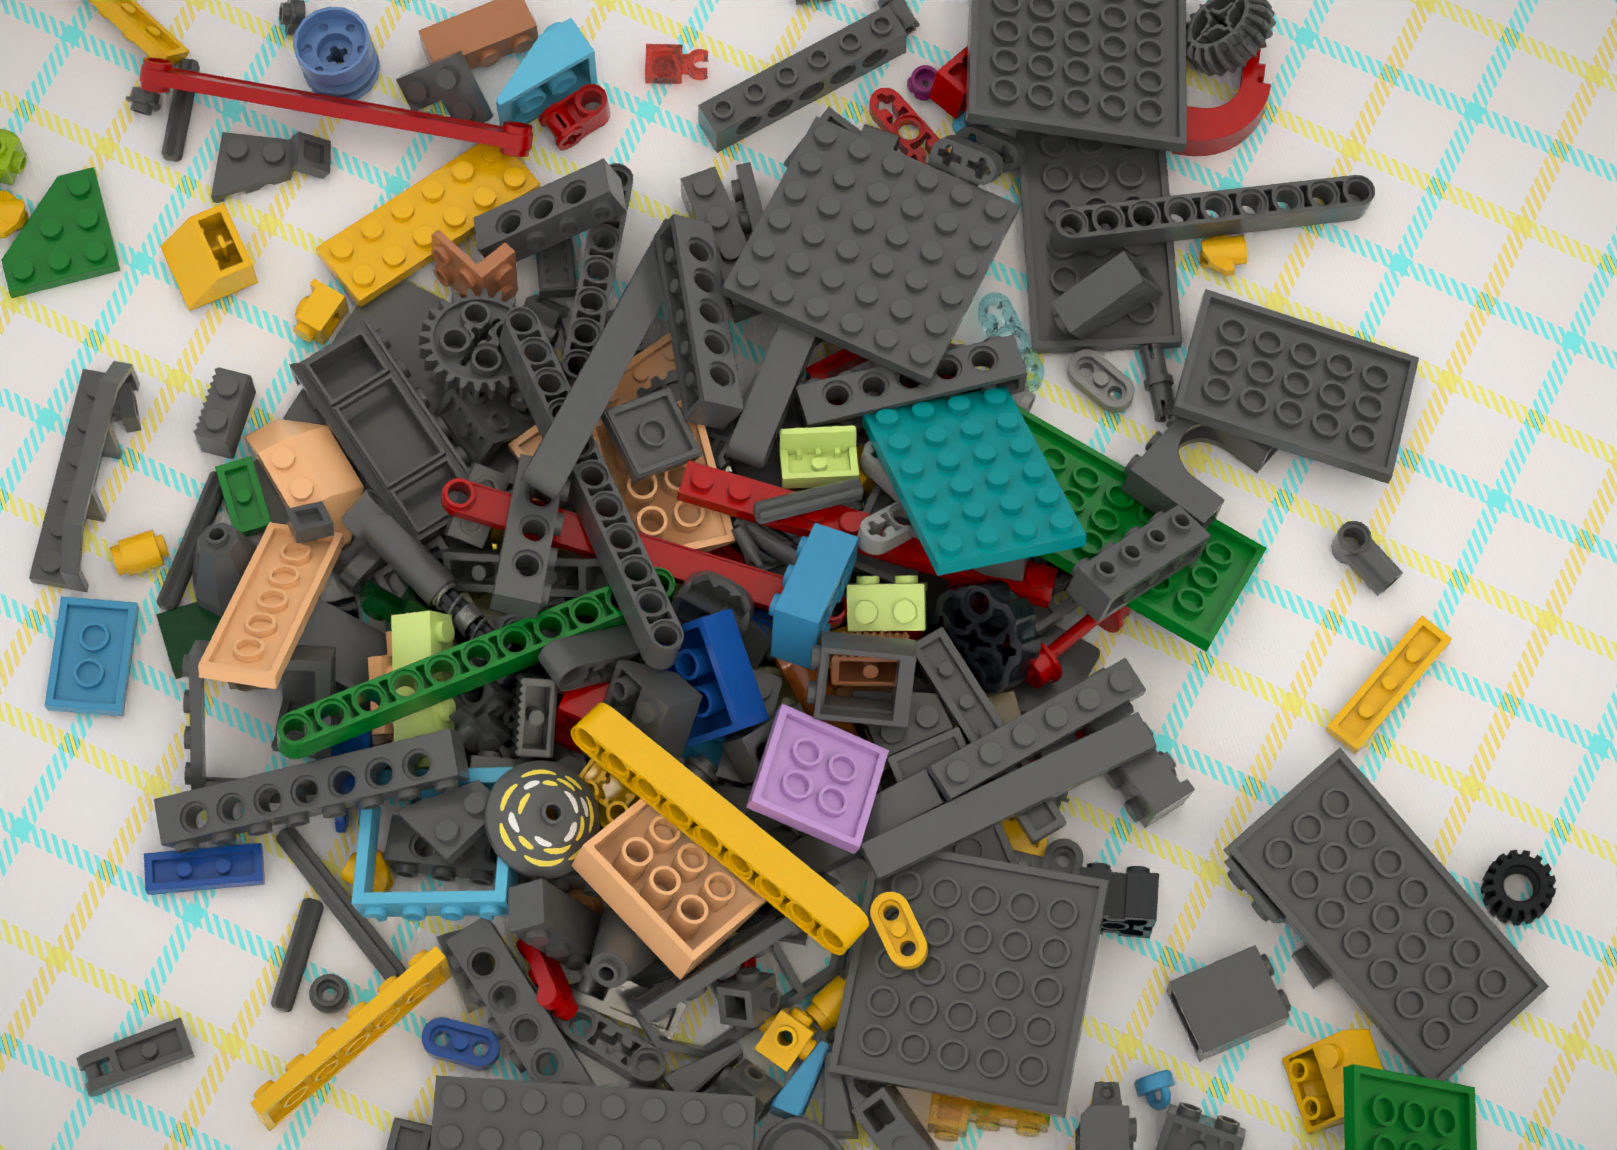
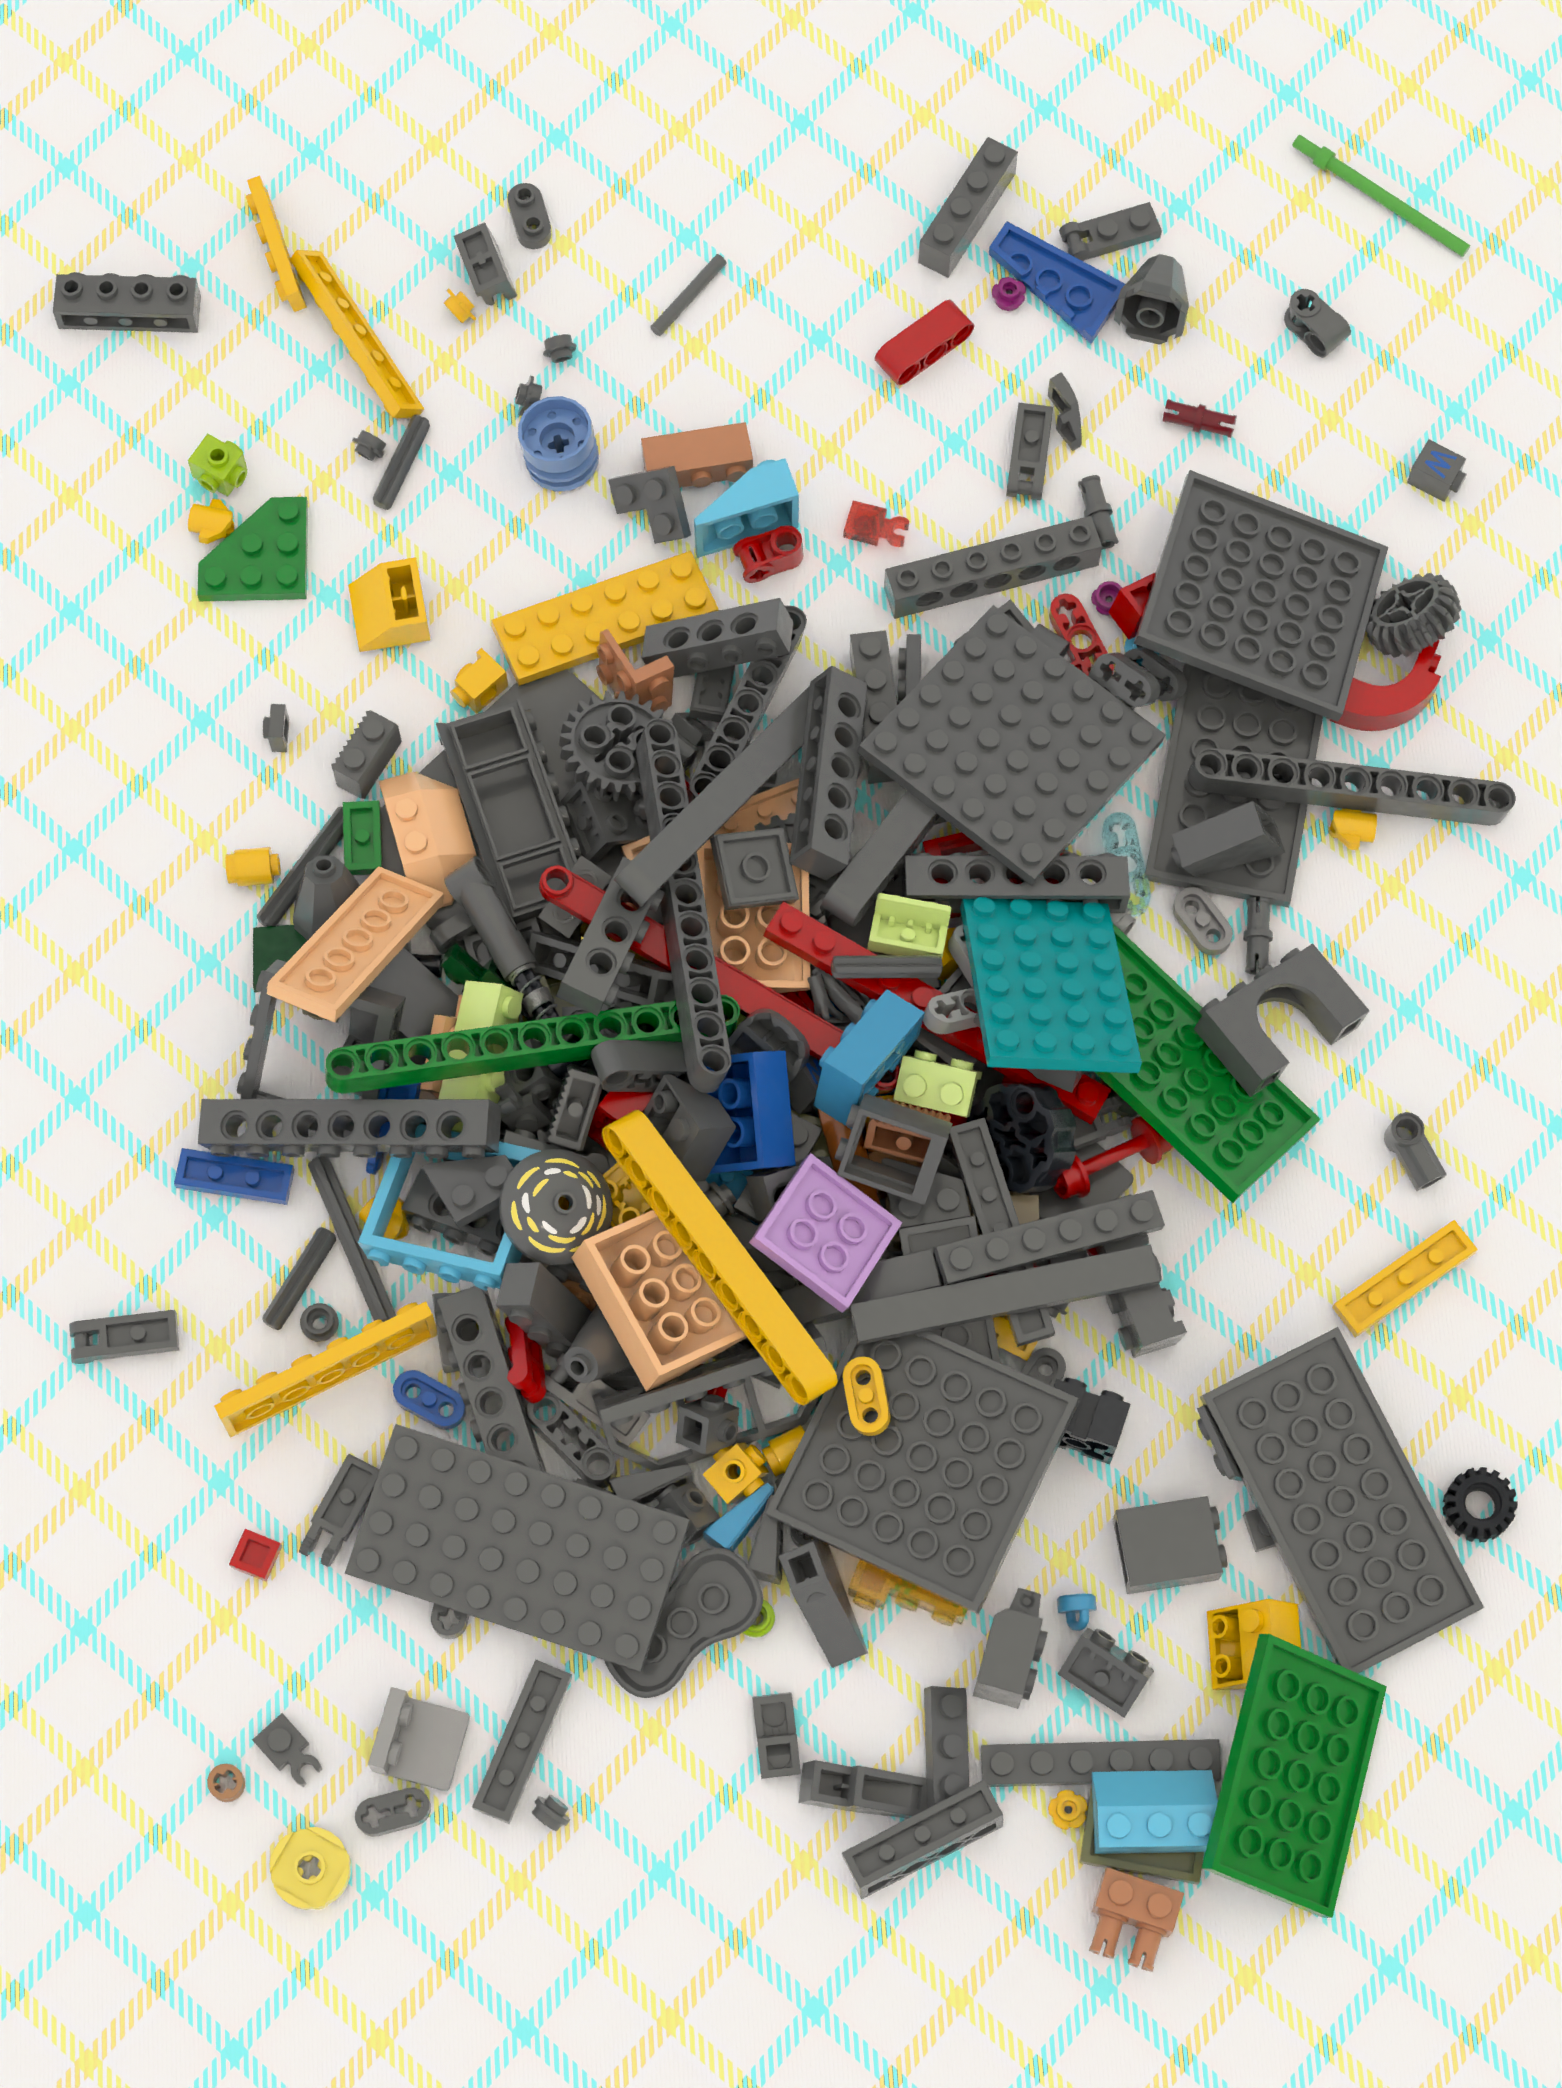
camera: 15 degrees right, 0 degrees up
dark grey plate [29,361,140,592] -> none
dark azure plate [44,596,139,717] -> none
red piece [139,57,533,157] -> none
dark grey wing [211,132,293,203] -> none
dark grey plate [285,501,334,543] -> none
dark grey plate [290,131,331,179] -> none
dark grey brick [1066,504,1211,623] -> none
dark grey plate [1171,289,1419,484] -> none

